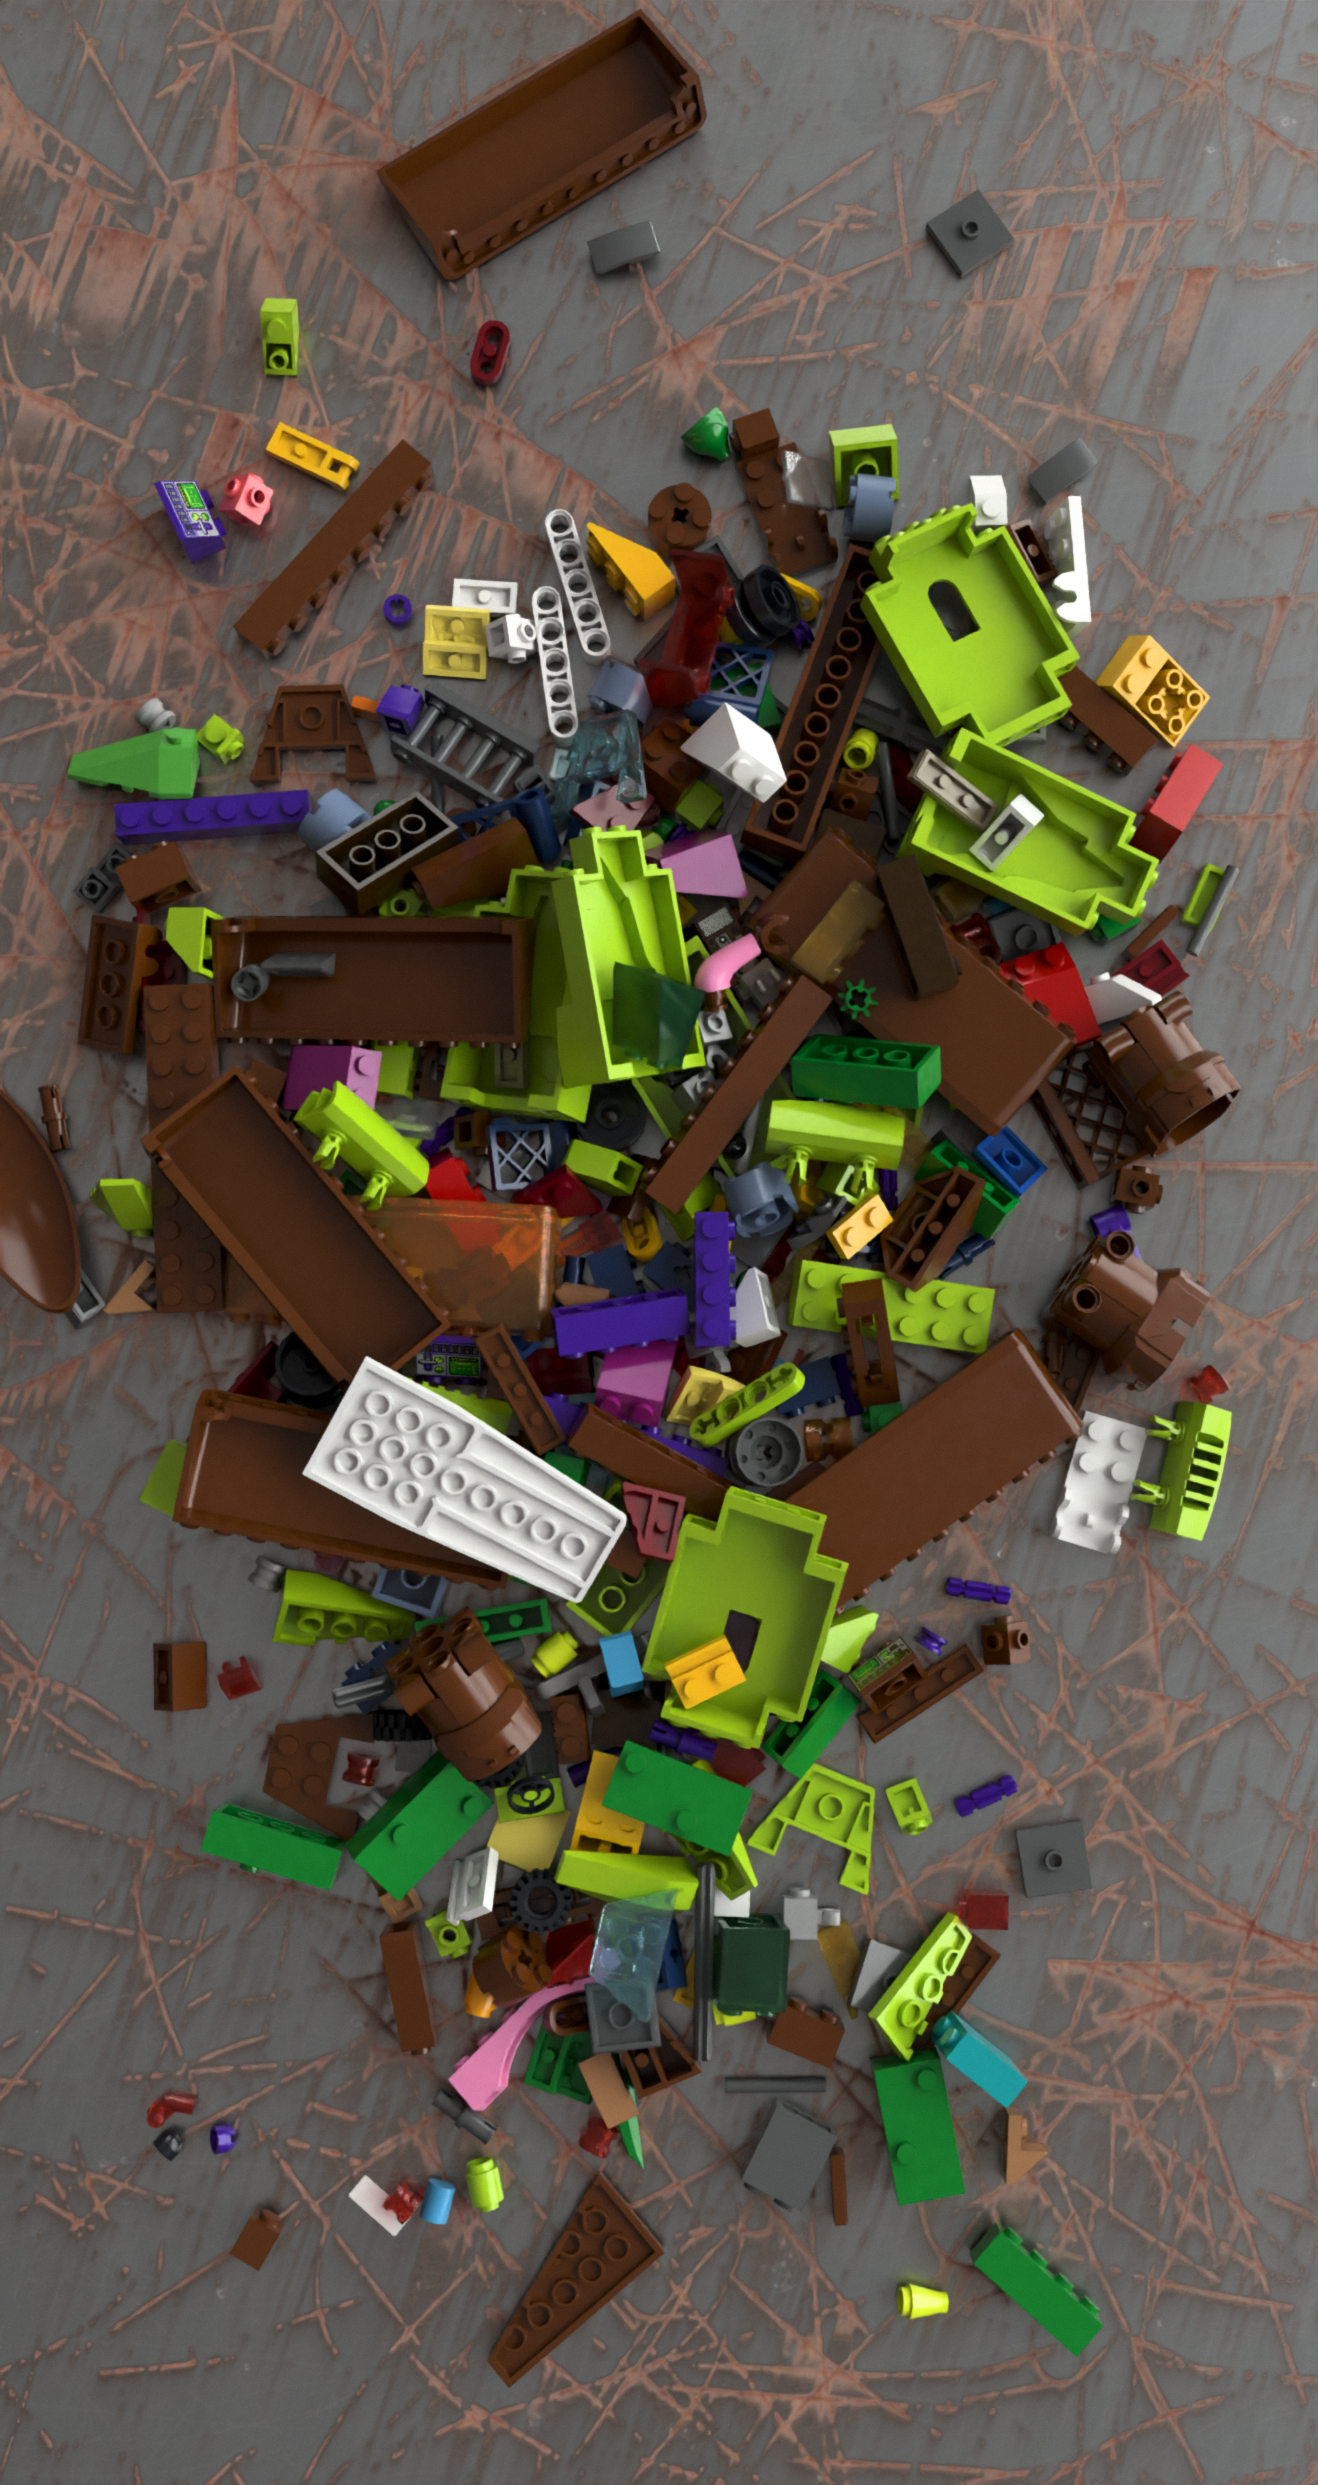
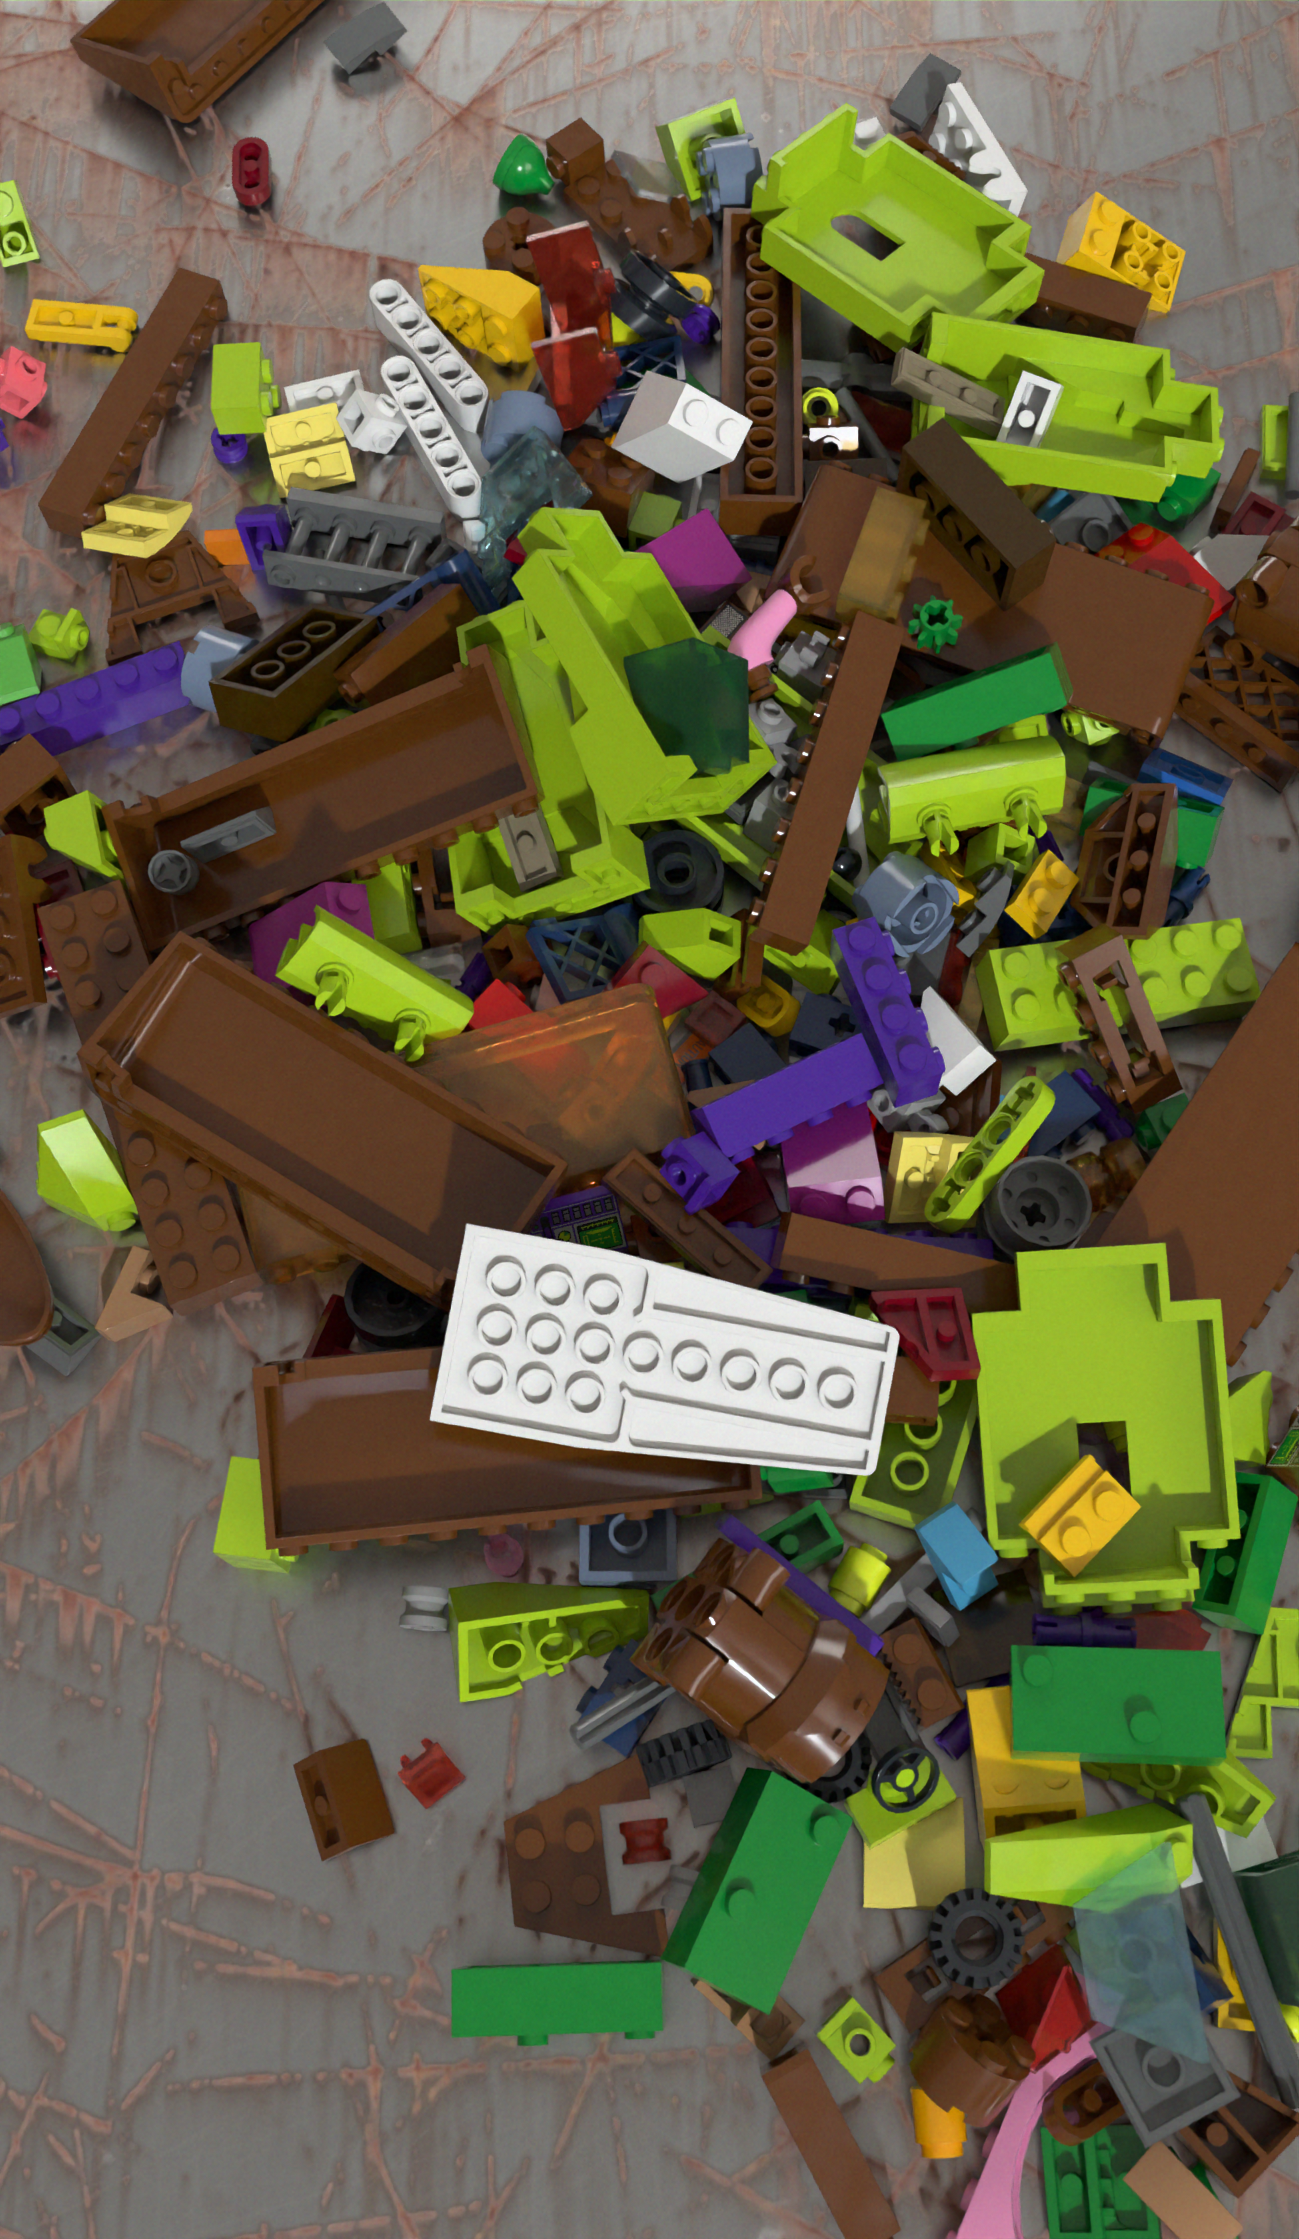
camera: 15 degrees left, 15 degrees down
white plate [446,1847,499,1926] -> none
wedge [1128,744,1224,864] -> none
none -> light yellow slope [81,493,193,558]
none -> lime brick [211,342,282,435]
none -> dark purple brick [659,1131,740,1216]
none -> dark purple tile [713,1512,884,1657]

